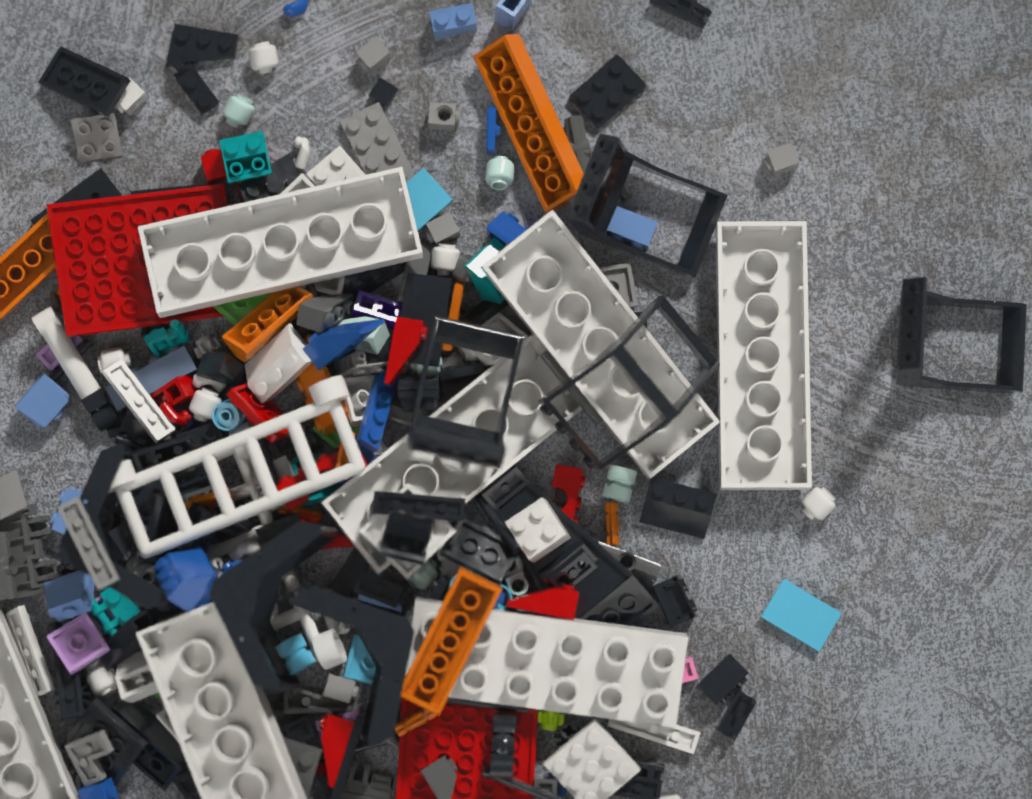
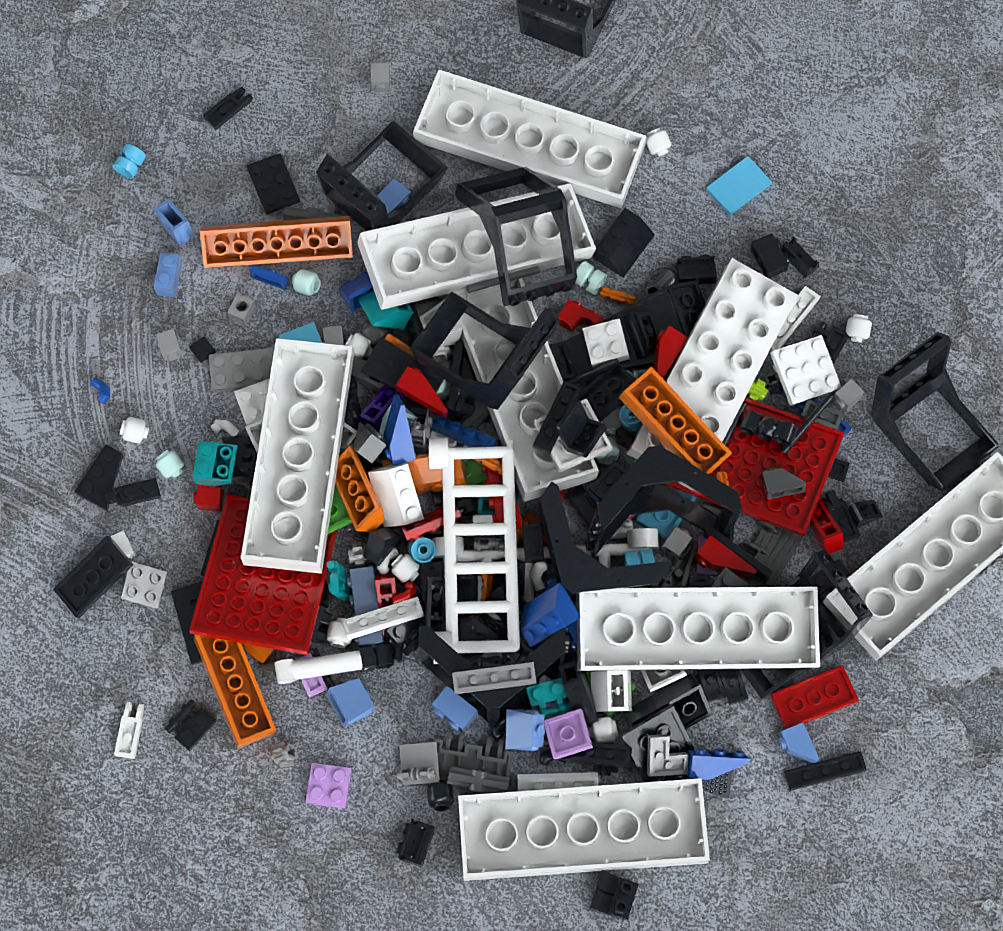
camera: 70 degrees left, 10 degrees down
none -> black hips [310,606,333,644]

